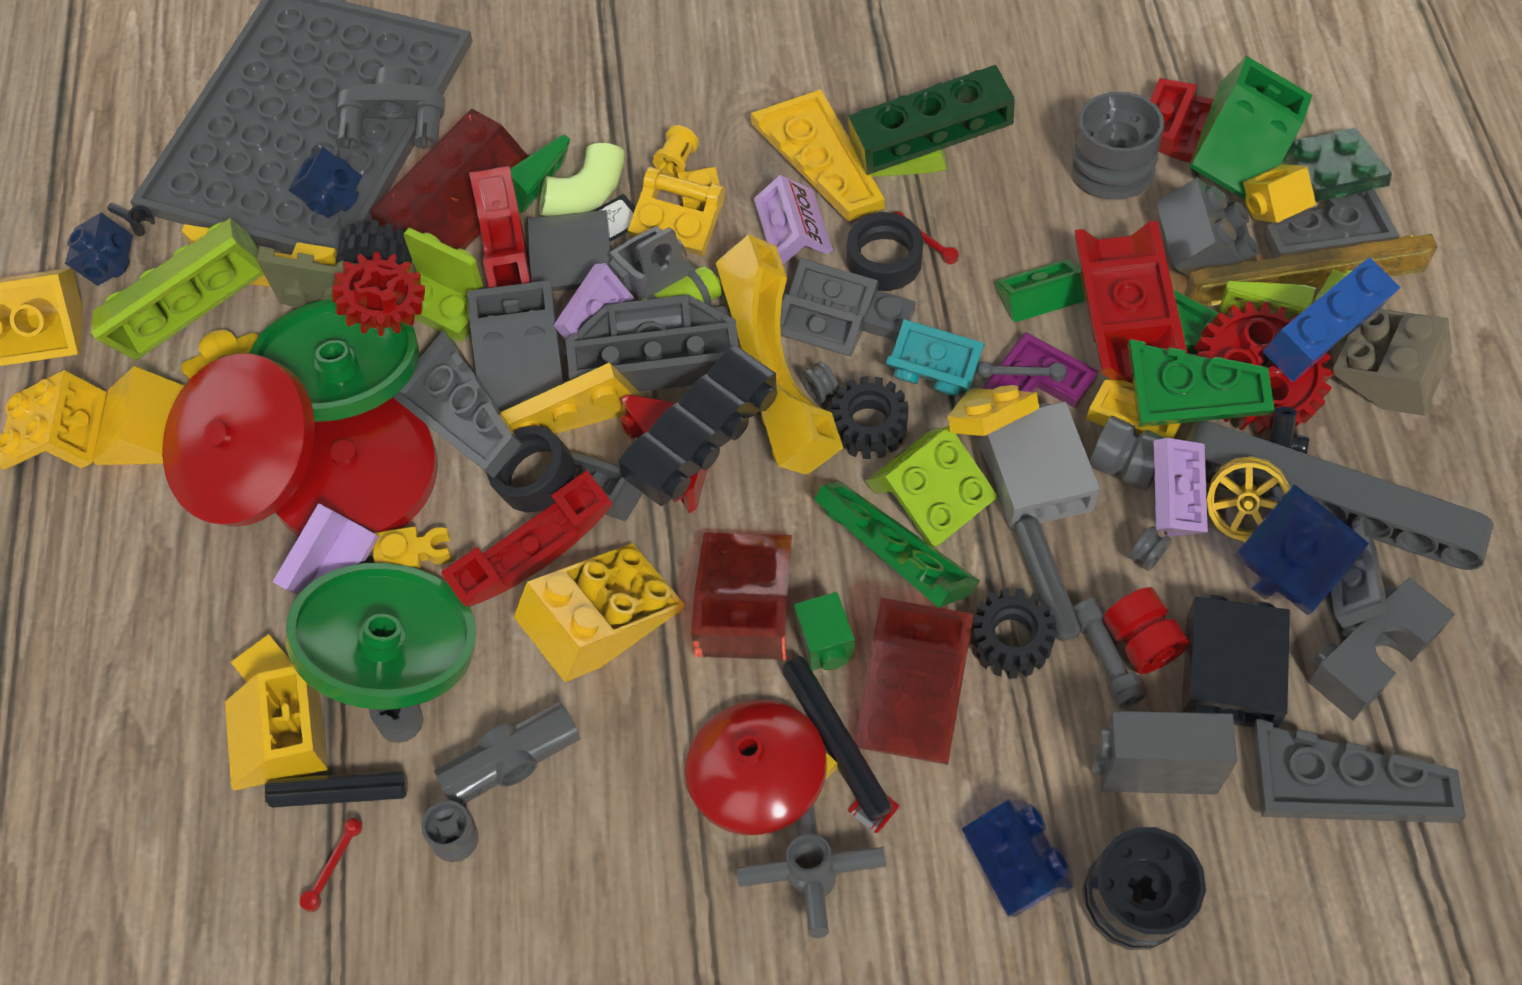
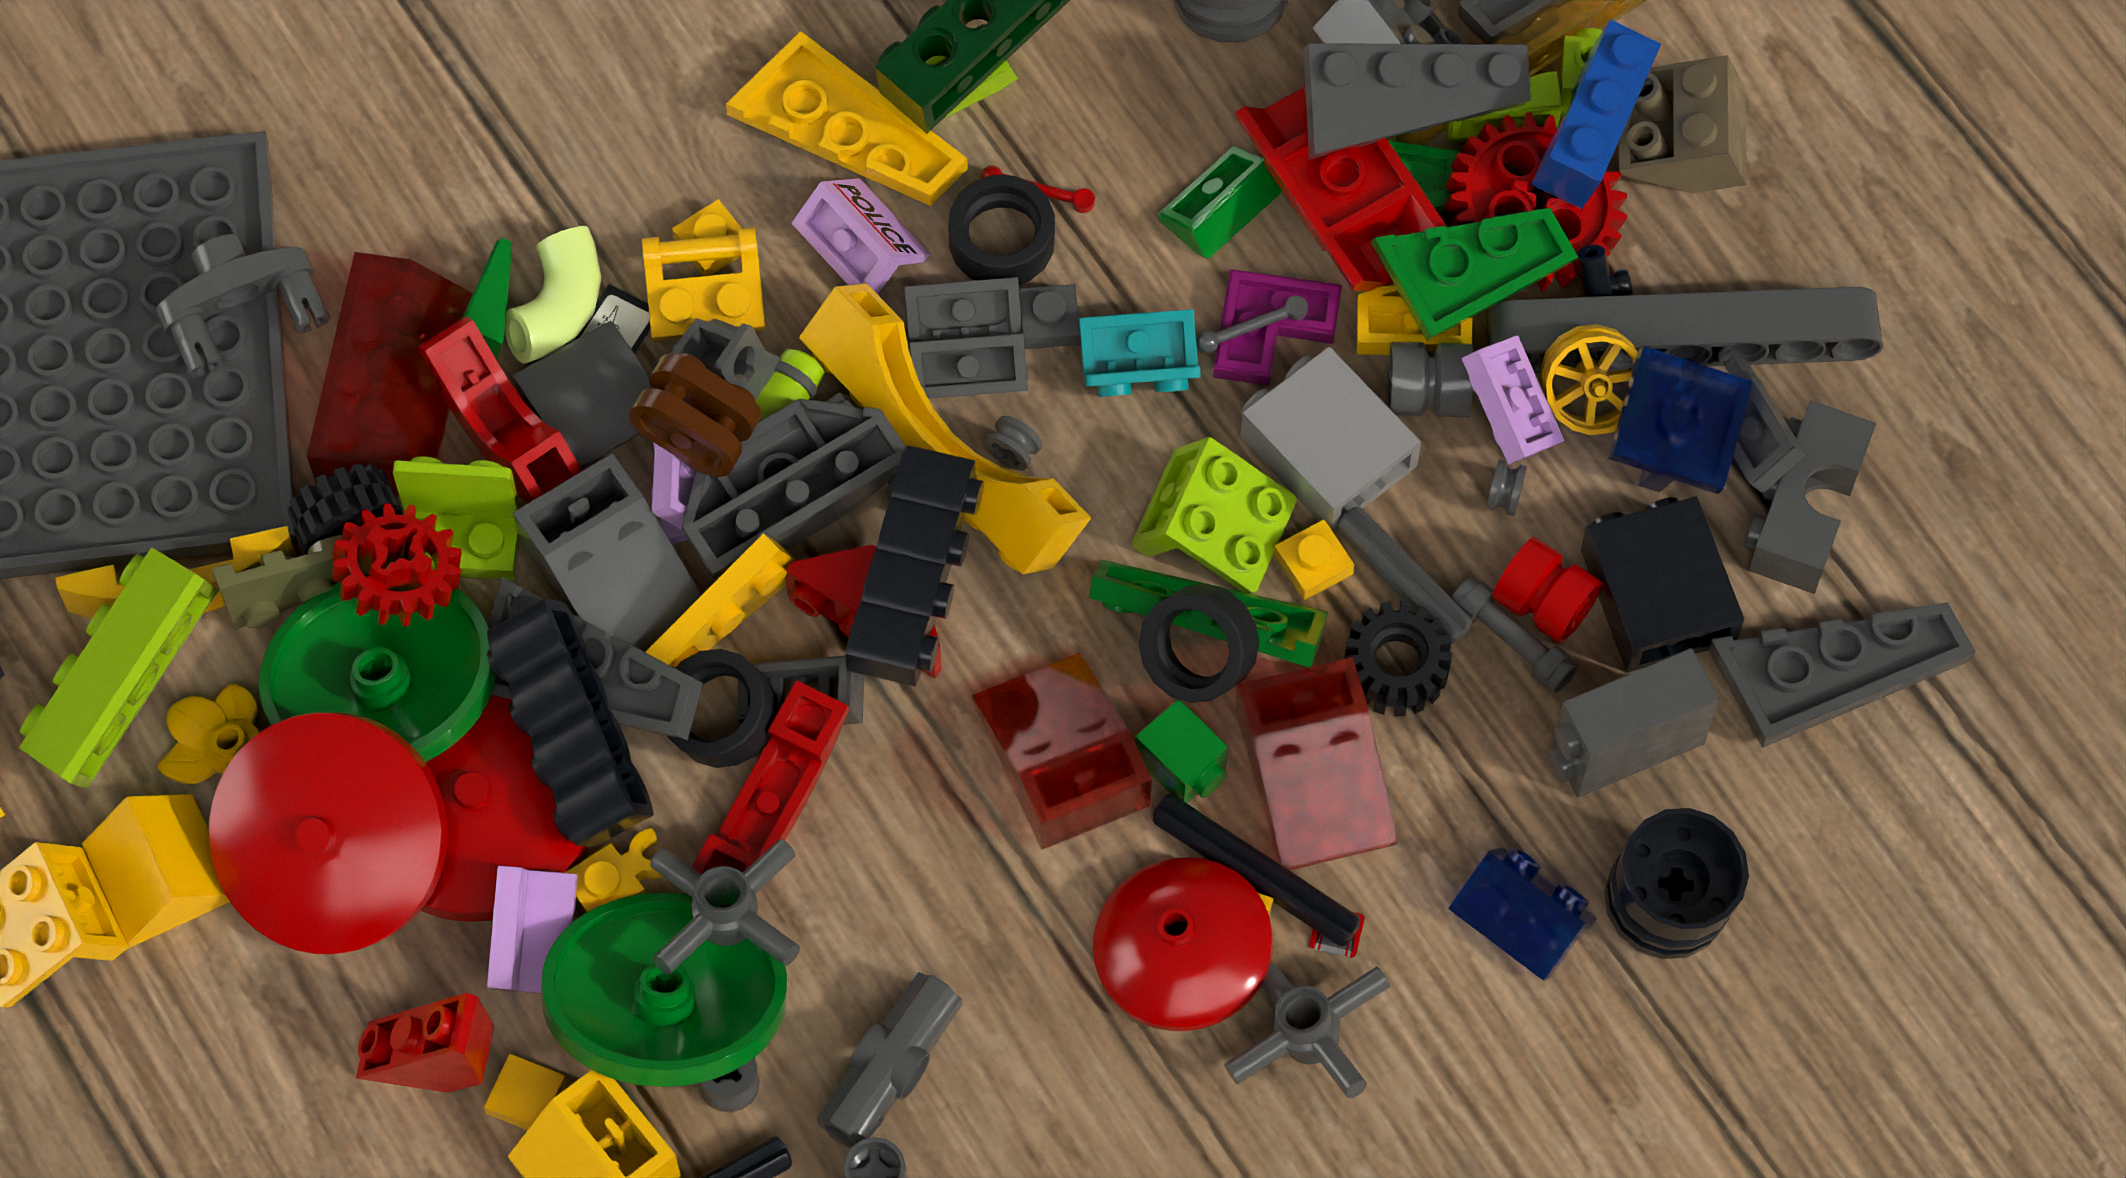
camera: 30 degrees left, 5 degrees up
dark blue brick [288,147,362,218] -> none
yellow slope [514,543,685,683] -> none
yellow bush [652,125,699,178] -> none
black tyre [831,376,909,459] -> none
yellow wing [948,385,1039,436] -> none
none -> red slope [356,992,495,1093]
none -> black brick [487,598,654,847]
none -> reddish brown brick [629,353,761,477]
none -> dark grey bar [650,839,800,975]
none -> black tyre [1139,584,1259,703]
none -> yellow plate [1274,519,1355,601]
none -> dark grey wing [1303,43,1531,160]

